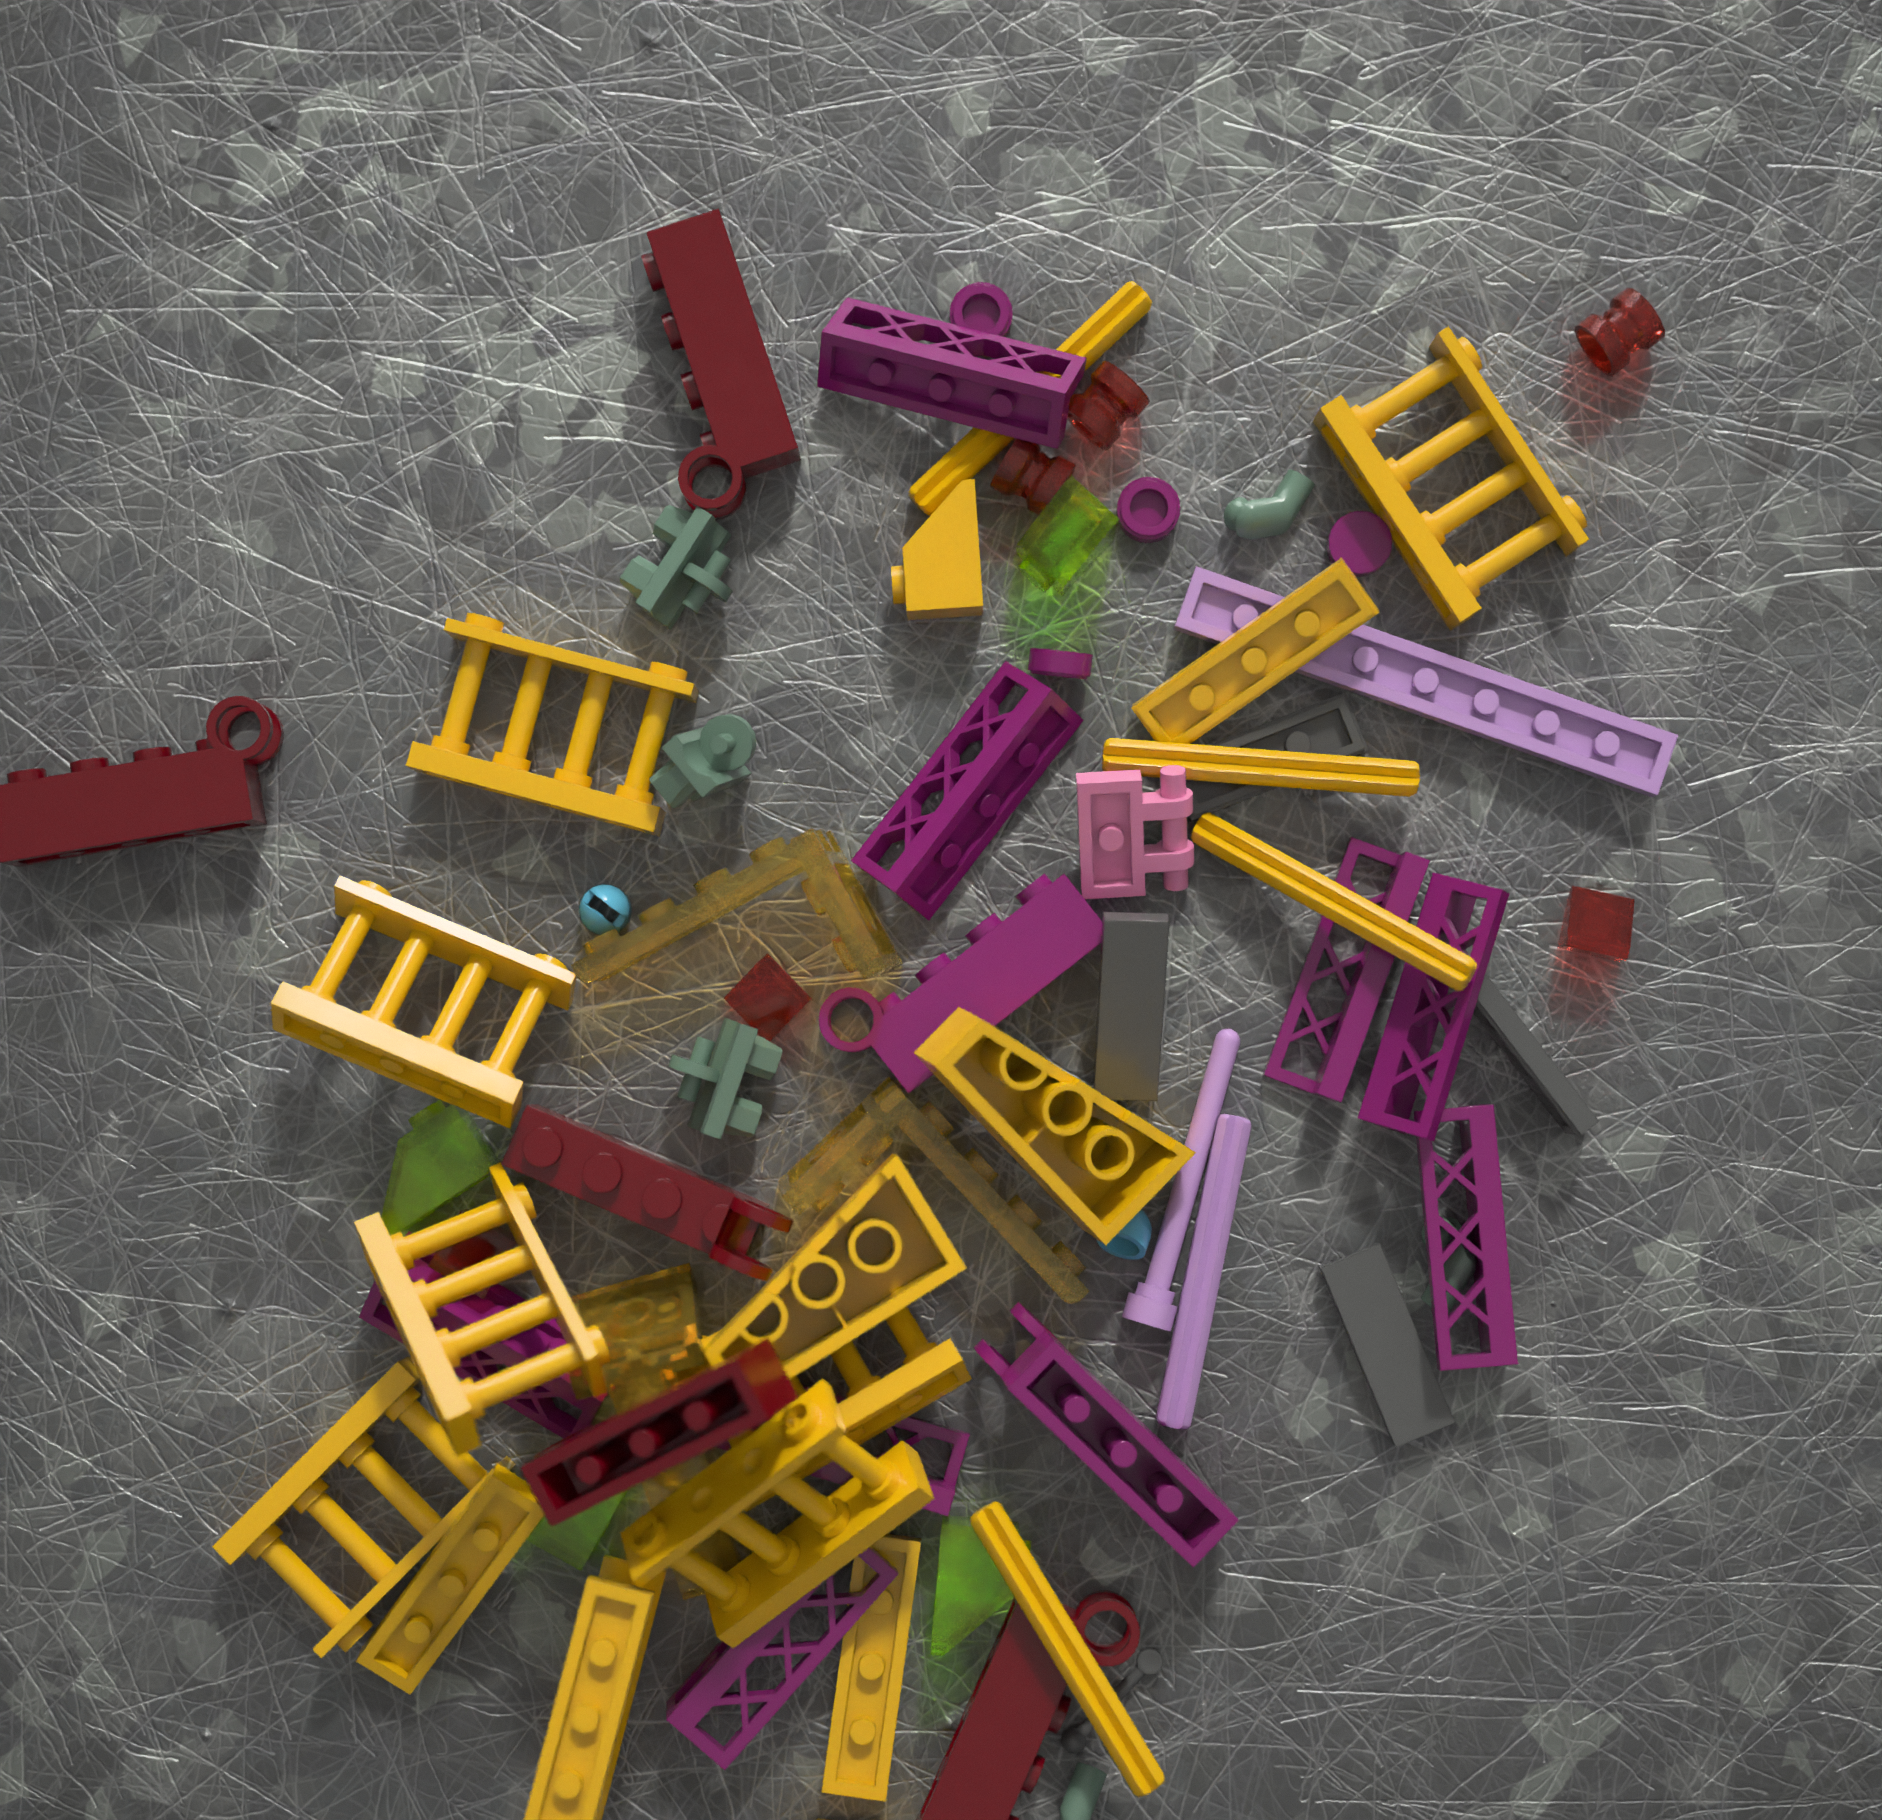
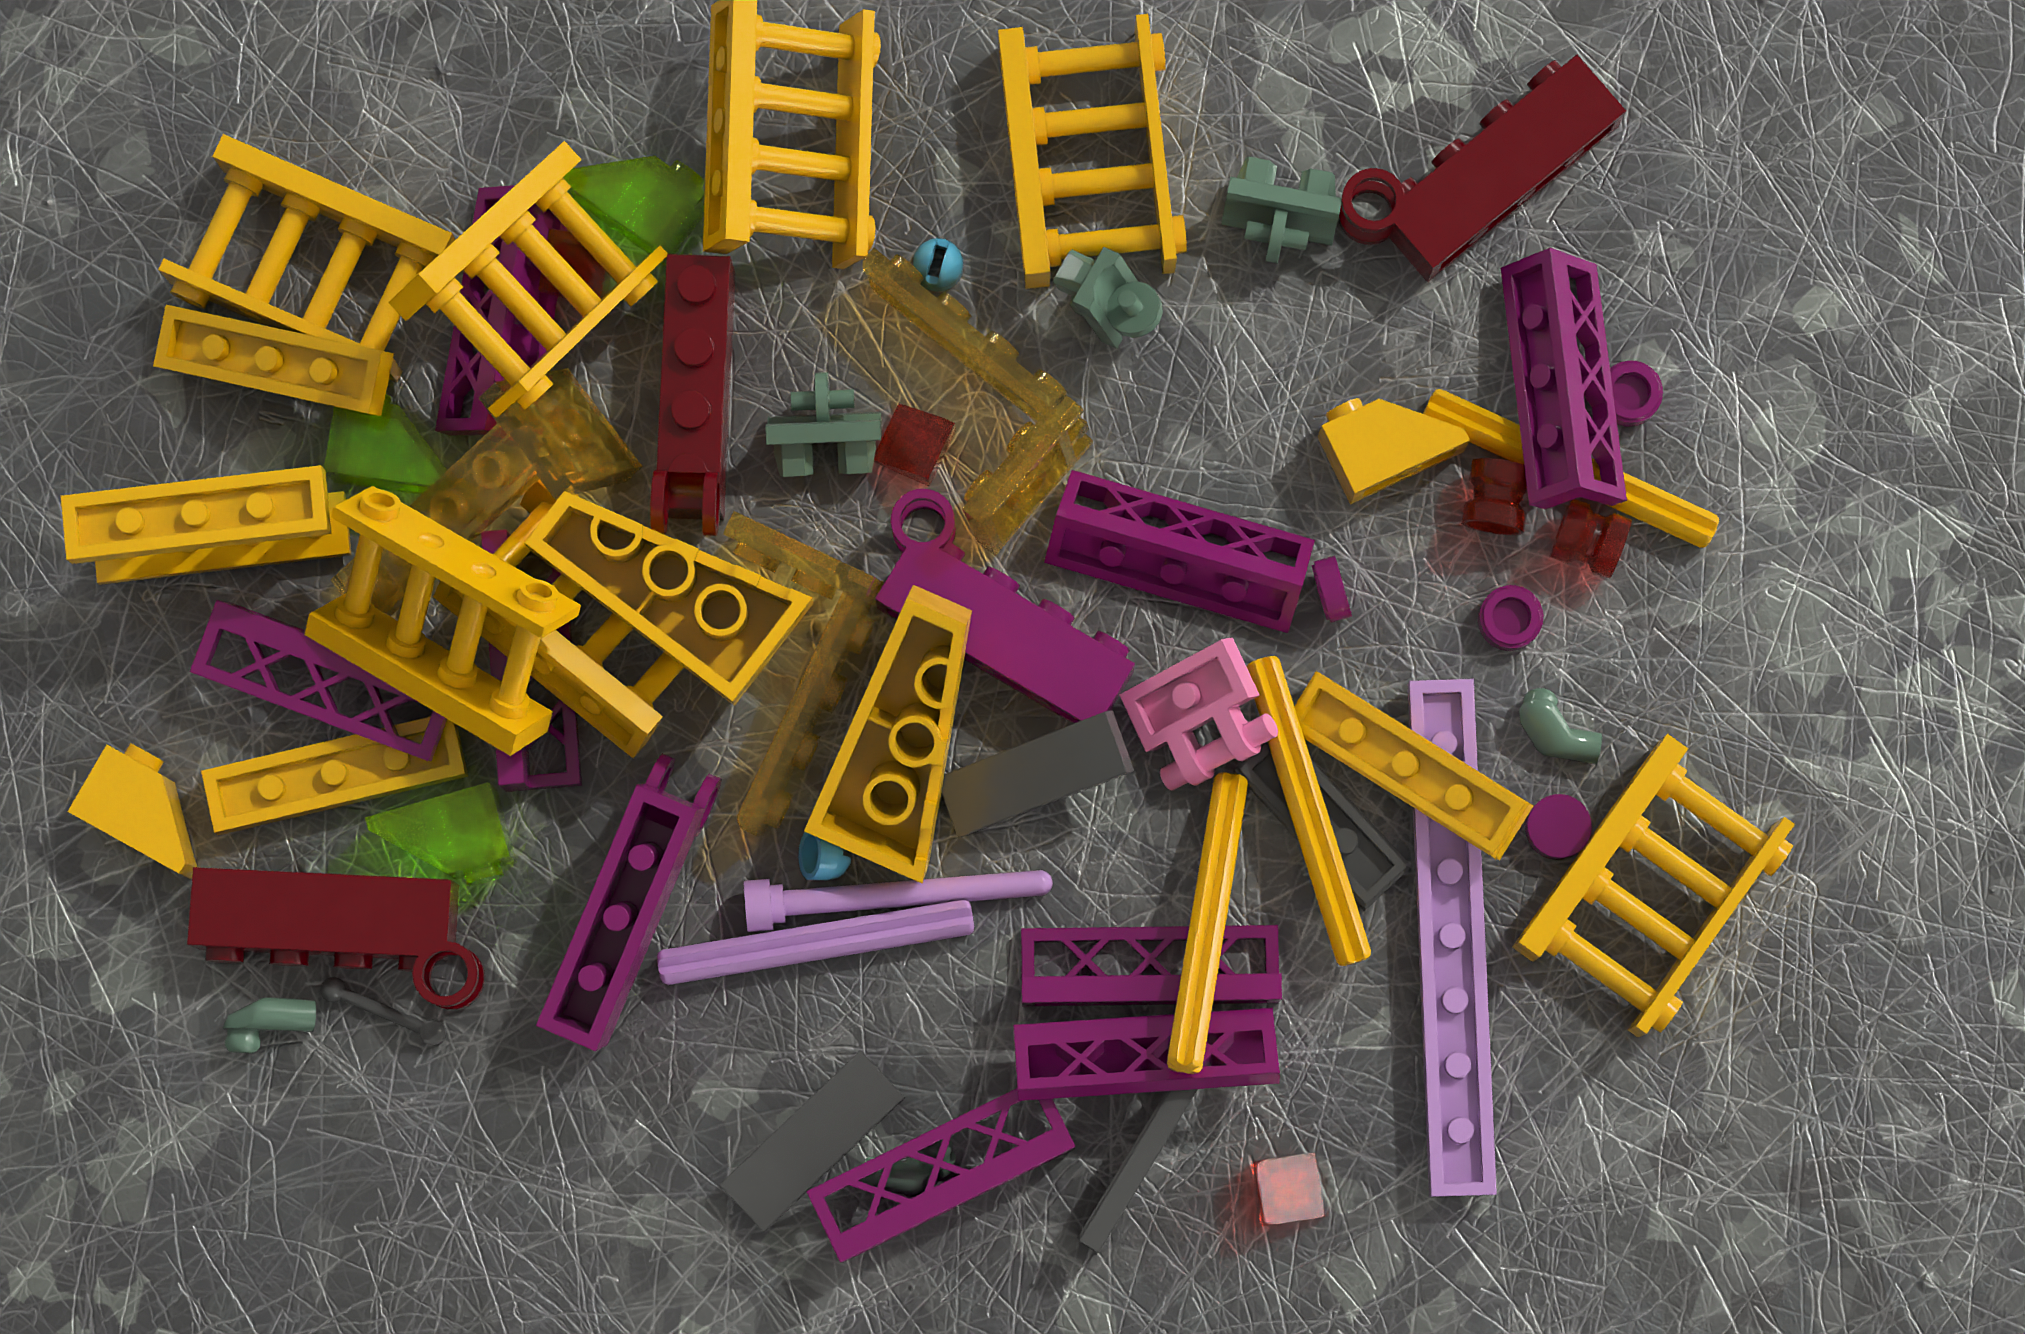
camera: 65 degrees right, 5 degrees down
dark red hinge [520,1338,799,1528] -> none
yellow axle [971,1501,1165,1797] -> none
clear neon green slope [1016,475,1120,596] -> none
clear red wheel [1575,287,1665,377] -> none

